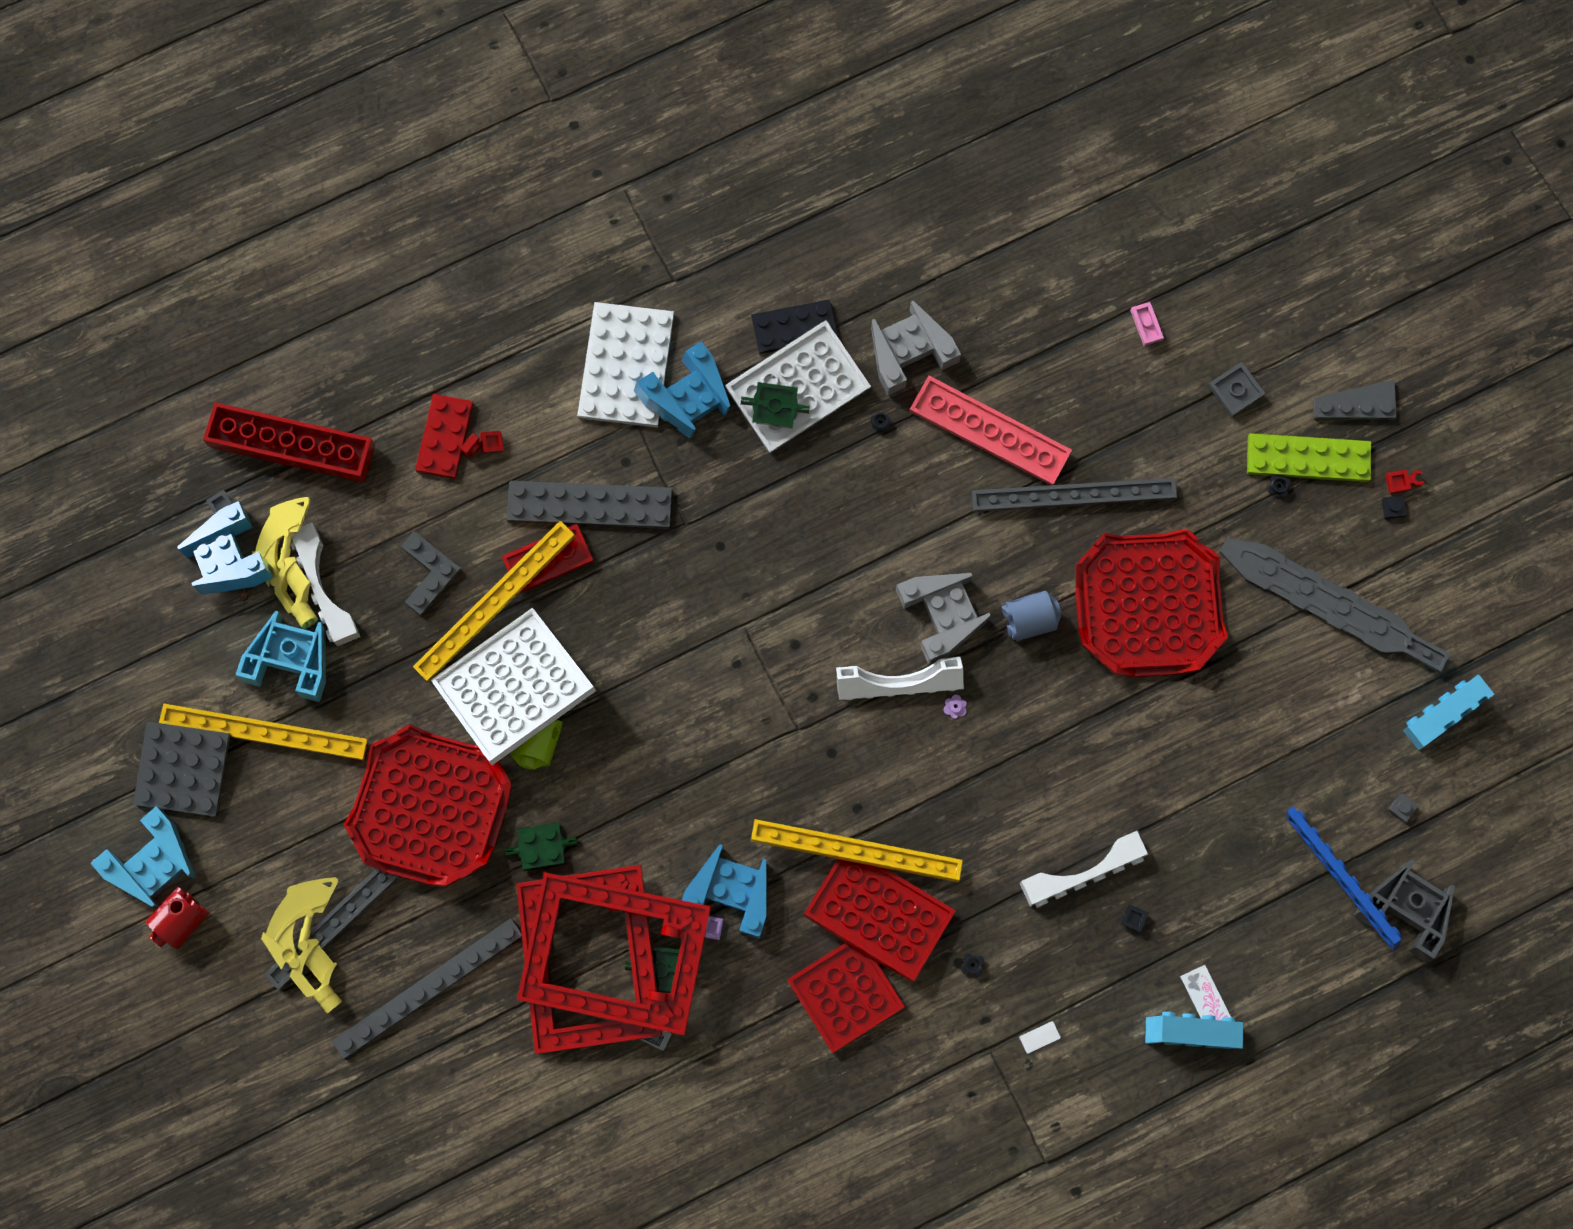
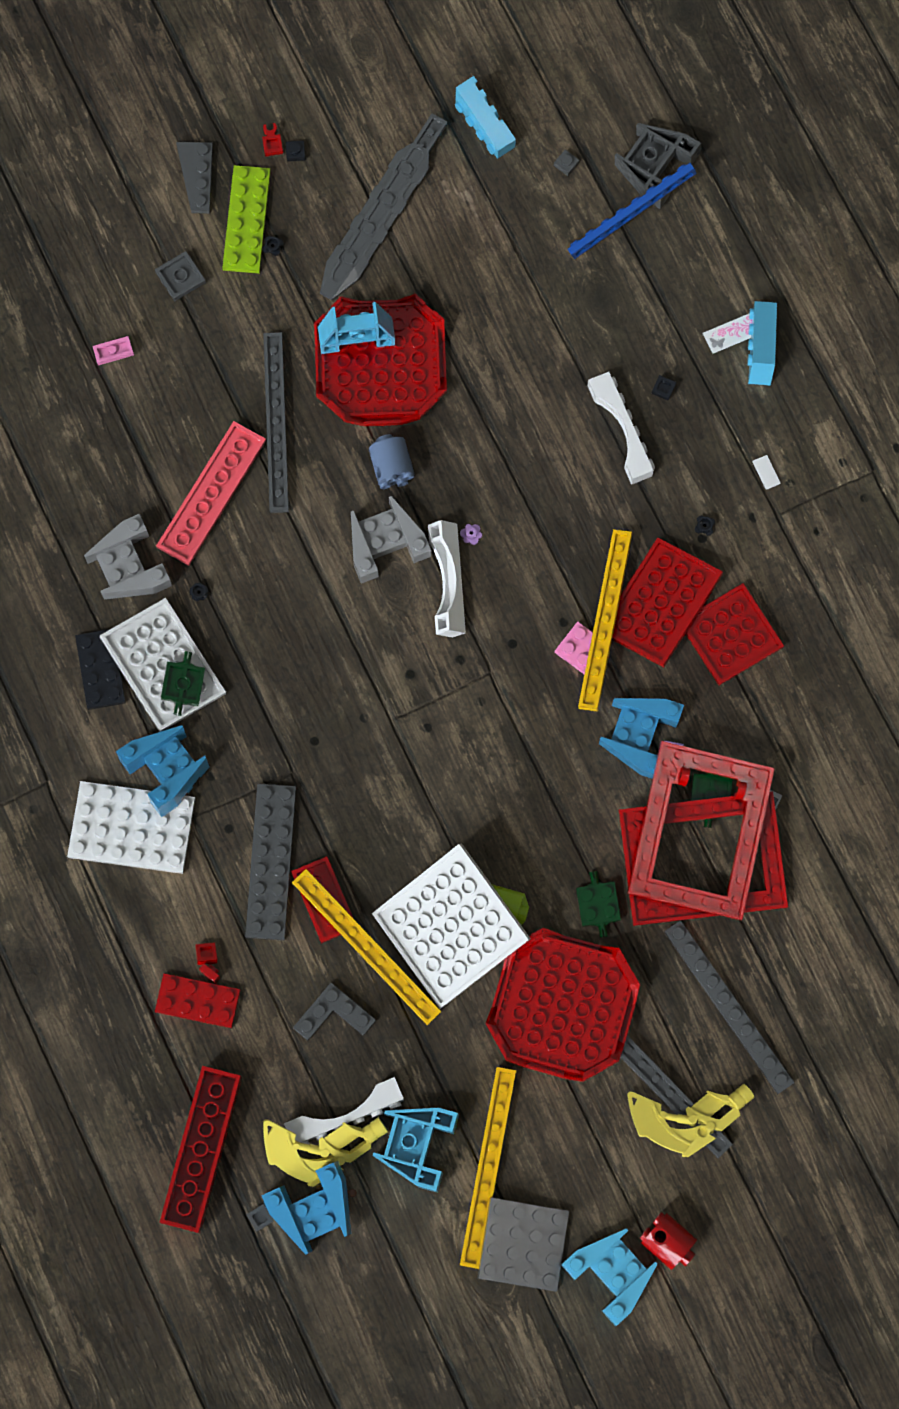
camera: 90 degrees left, 0 degrees up
none -> medium azure wedge [318,302,395,354]
none -> bright pink plate [554,622,593,674]

